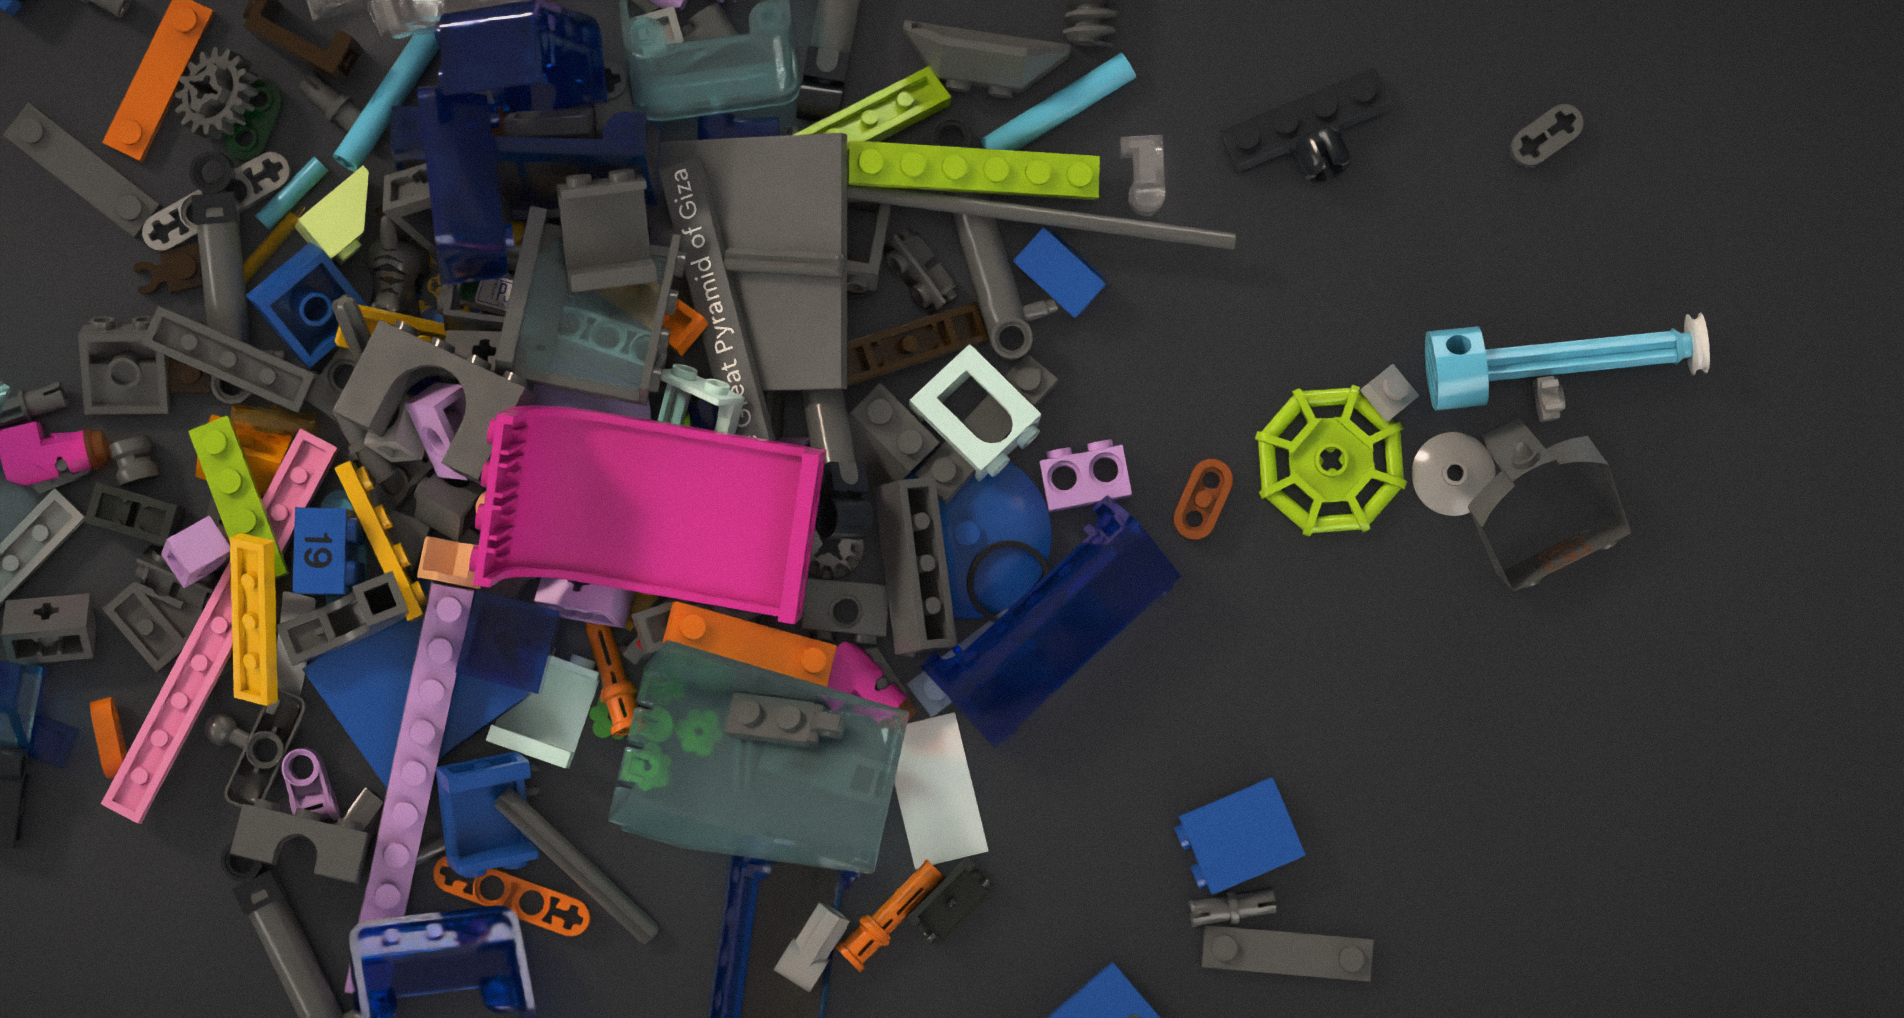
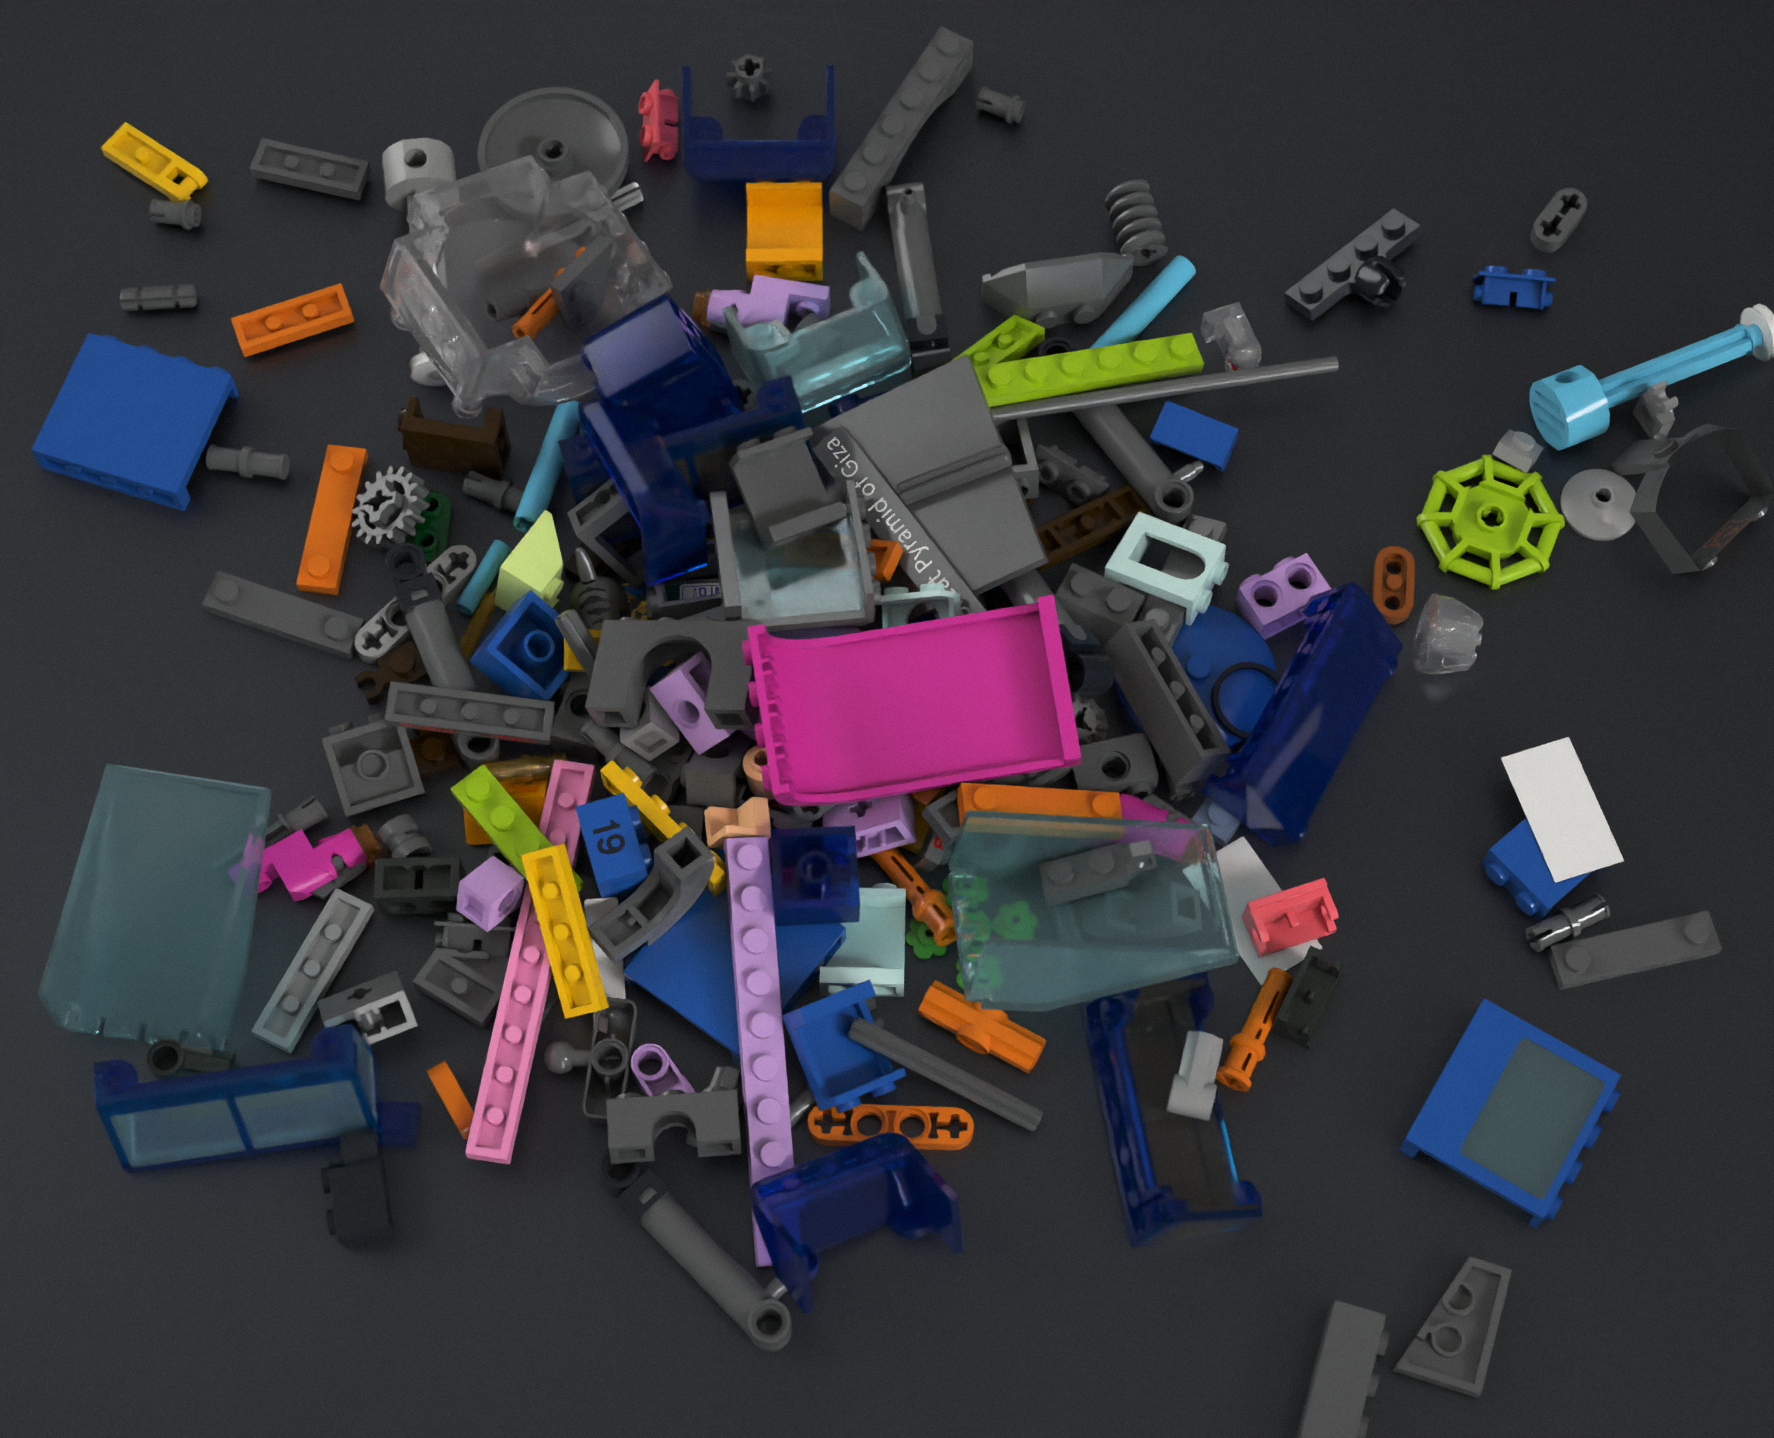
camera: 25 degrees left, 20 degrees down
none -> orange piece [918,980,1046,1074]
none -> coral hinge [1241,878,1339,958]
none -> clear piece [1413,593,1483,675]
none -> blue hinge [1473,266,1556,310]
none -> white sticker [1501,737,1624,883]

